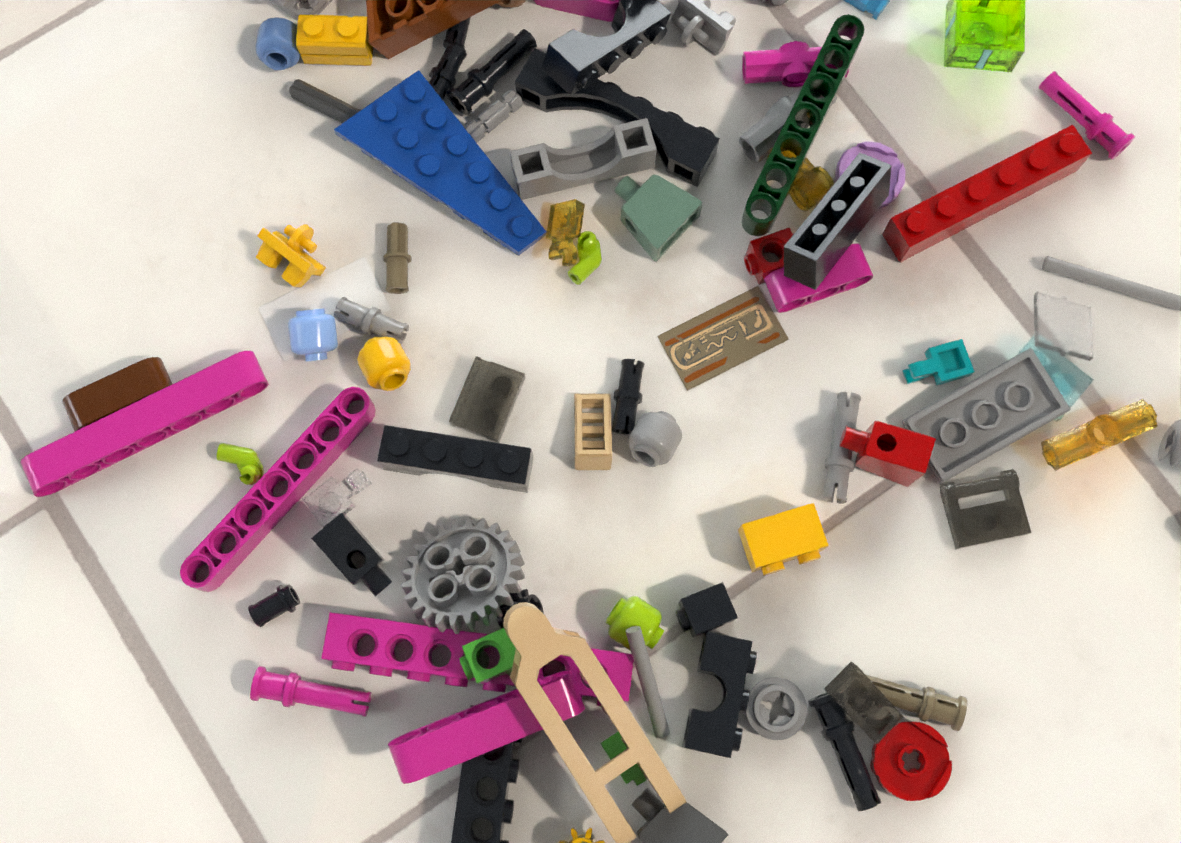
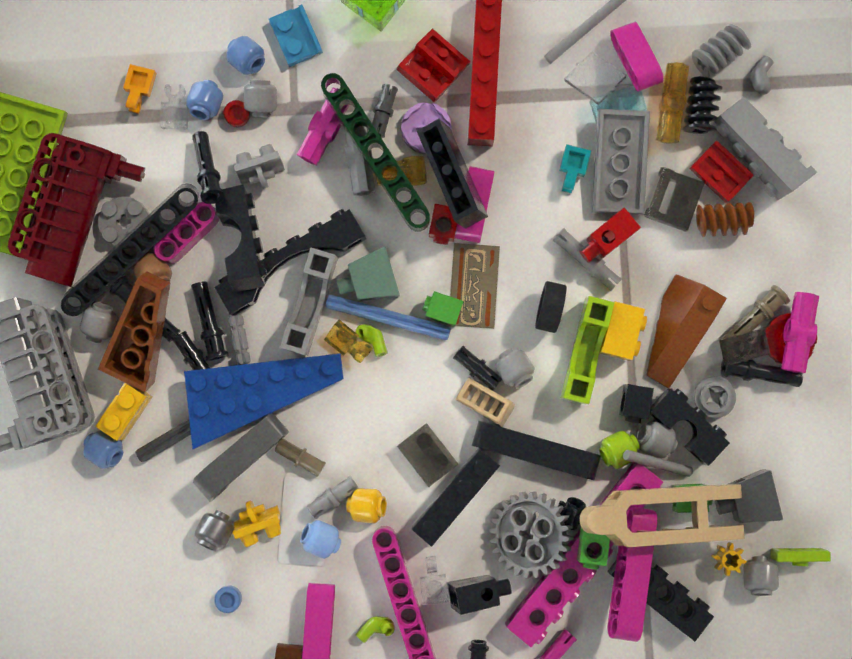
camera: 55 degrees left, 10 degrees up
none -> dark grey beam [193,413,289,502]
none -> flat silver head [195,510,234,551]
none -> medium blue tile [214,585,242,613]
none -> medium blue axle [326,295,451,340]
none -> dark grey pin [372,84,398,138]
none -> red slope [397,28,470,103]
none -> bright green brick [423,291,464,327]
none -> black beam [472,421,601,480]
none -> black tyre [535,281,567,333]
none -> lime arch [560,296,615,404]
none -> dark pink beam [610,22,664,91]
none -> light grey head [636,421,678,459]
none -> dark orange wedge [646,274,727,389]
none -> black piece [682,76,723,134]
none -> red plate [689,140,754,204]
none -> dark orange piece [696,202,754,237]
none -> light grey wedge [714,97,817,200]
none -> dark pink piece [781,292,819,373]

